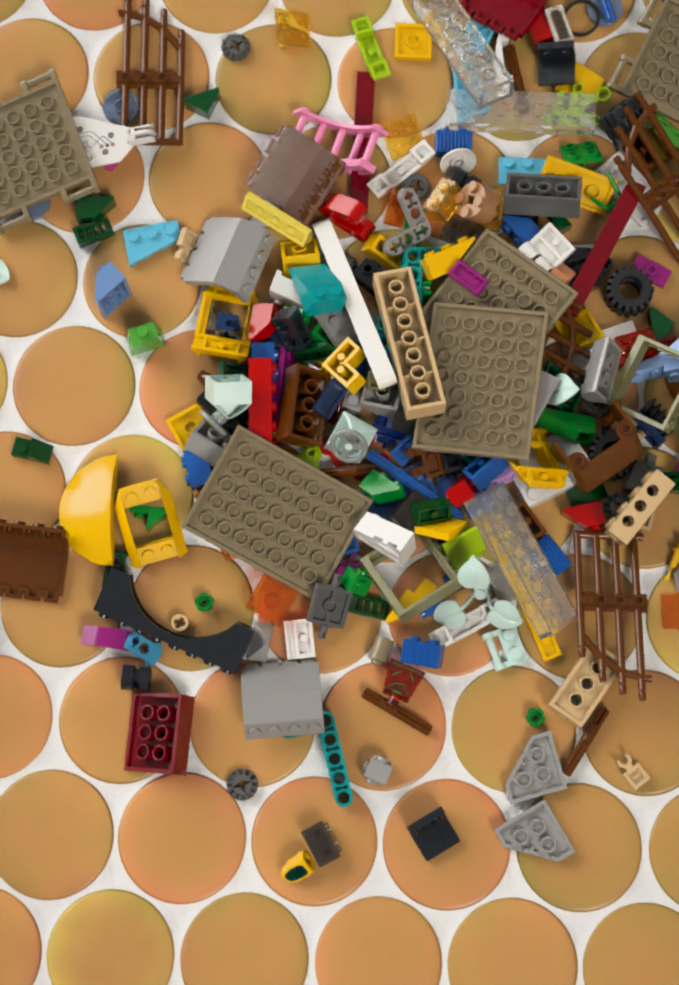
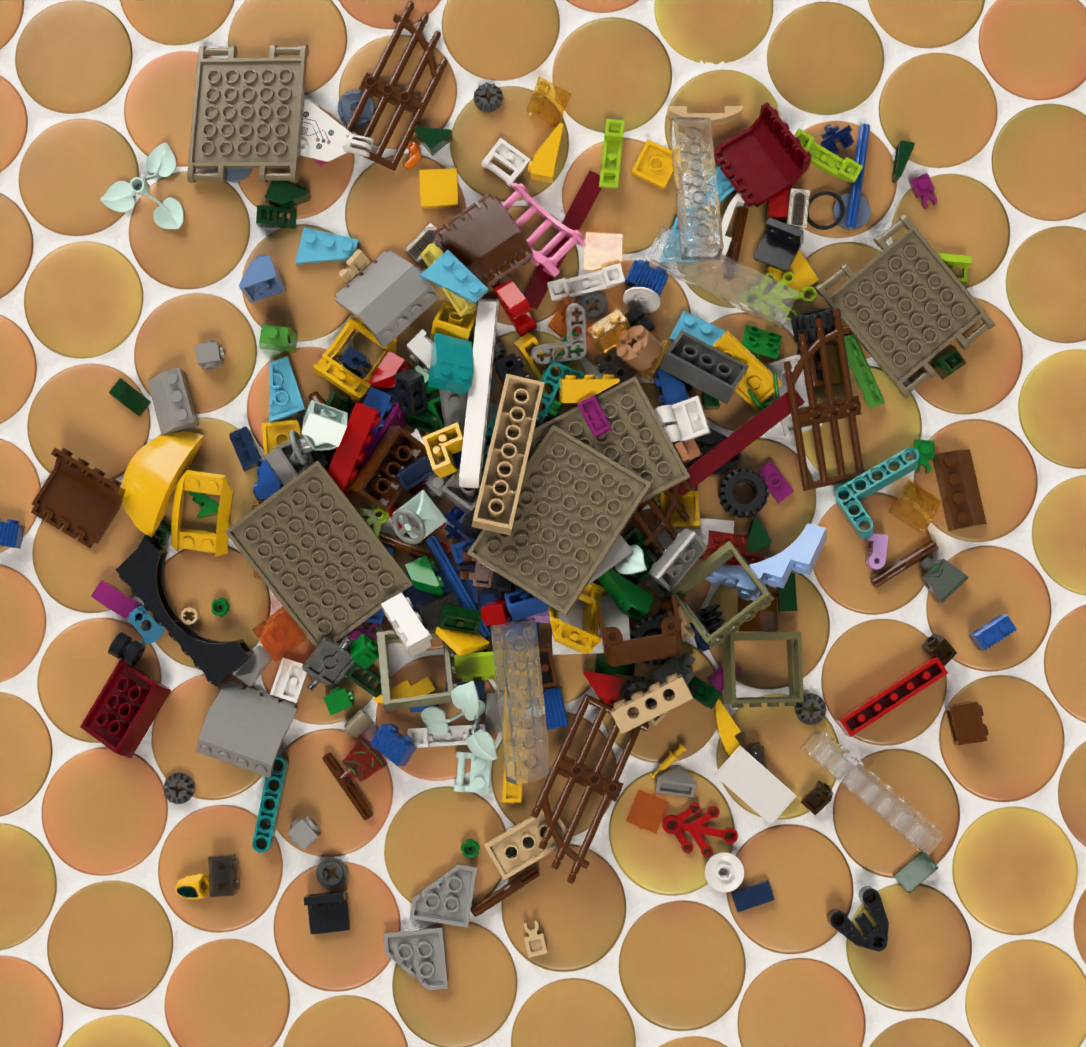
camera: 25 degrees right, 5 degrees up
none -> light grey slope [147,367,199,435]
none -> light grey brick [195,340,226,370]
none -> dark blue hinge [229,426,262,472]
none -> medium azure wing [269,356,306,422]
none -> dark grey gear [316,857,348,889]
none -> green brick [323,686,355,715]
none -> orange arm [403,142,421,171]
none -> tile [405,223,437,264]
none -> yellow tile [419,168,459,209]
none -> medium azure wing [420,250,488,304]
none -> white plate [481,138,531,188]
none -> yellow slope [528,123,563,183]

